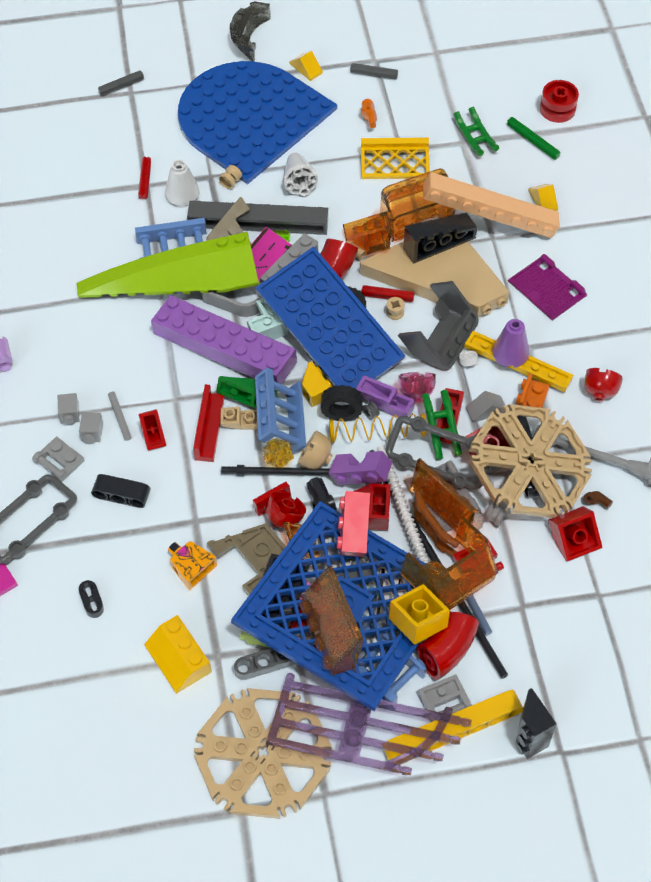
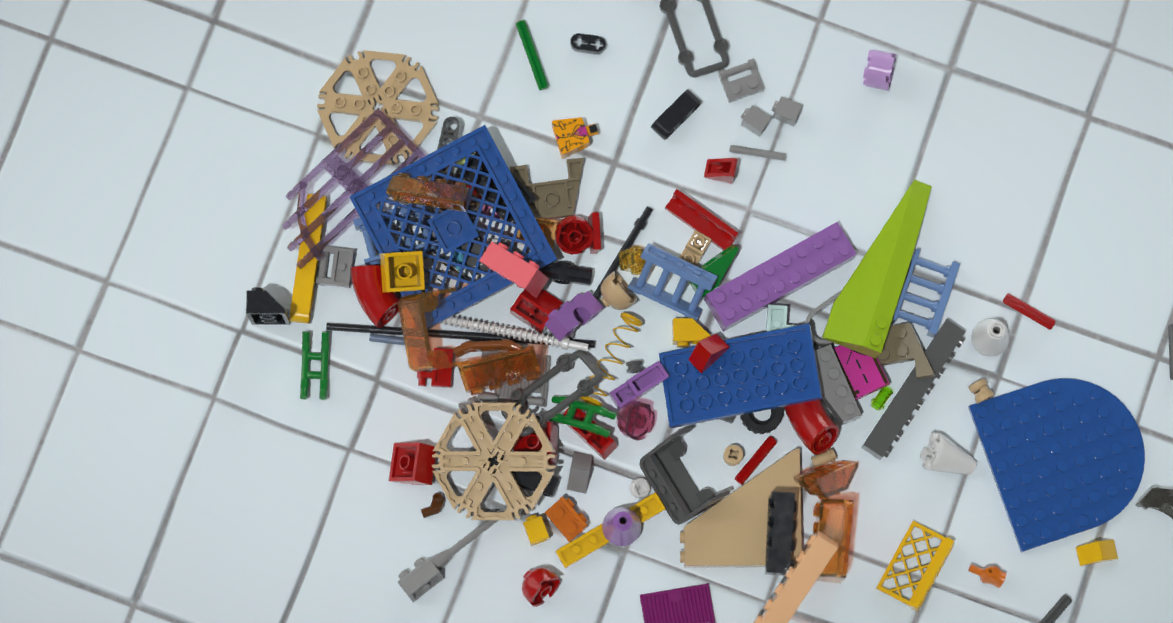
camera: 115 degrees right, 20 degrees up
yellow slope [144,615,212,694] -> none
black tyre [321,385,363,422] -> none
none -> green piece [300,331,329,400]
none -> green axle [516,20,548,91]
none -> yellow brick [523,514,549,546]
none -> red slope [688,334,730,374]

